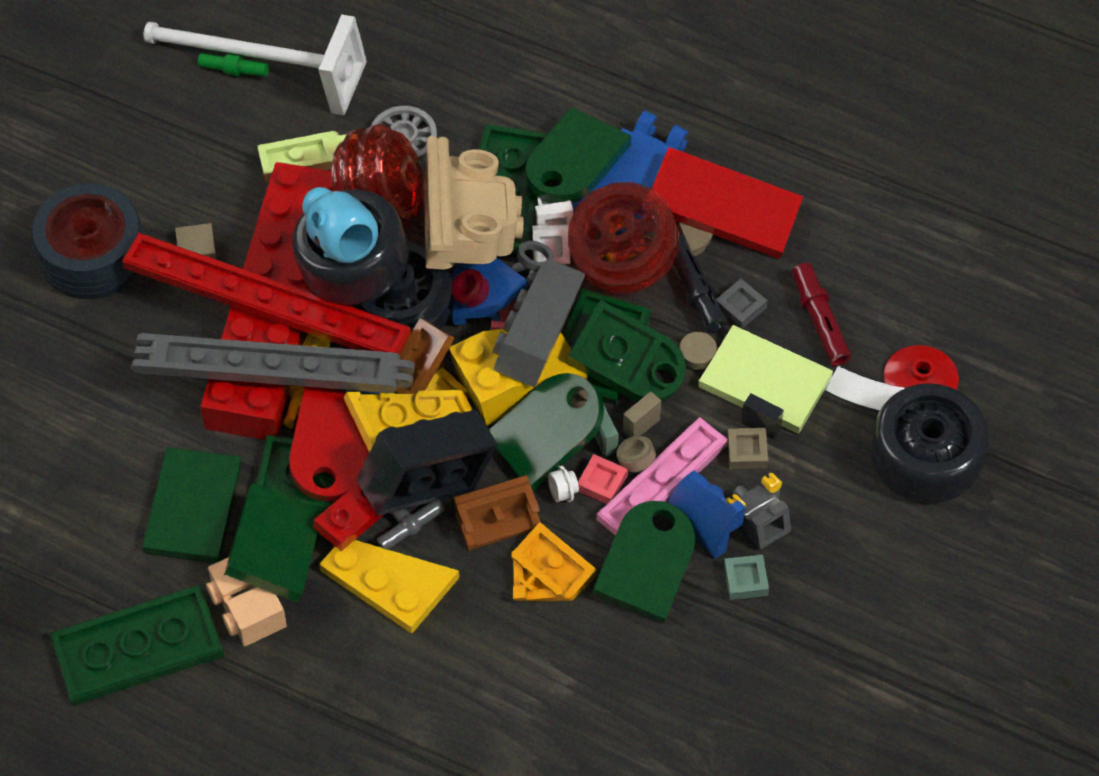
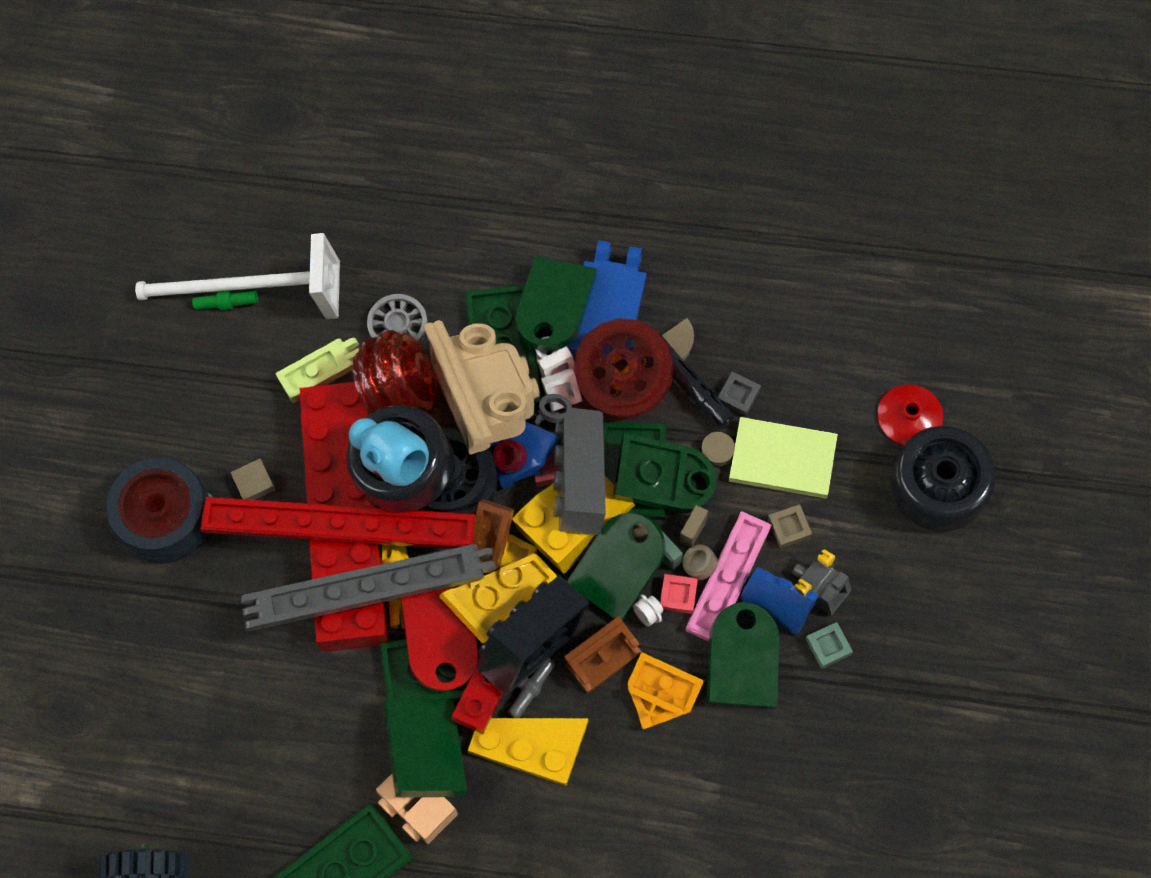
camera: 15 degrees left, 10 degrees up
dark green tile [142,447,242,563] -> none
red tile [644,147,803,259] -> none
black tile [741,393,784,439] -> none
dark red pin [791,262,851,367] -> none
white sticker [825,366,904,410] -> none

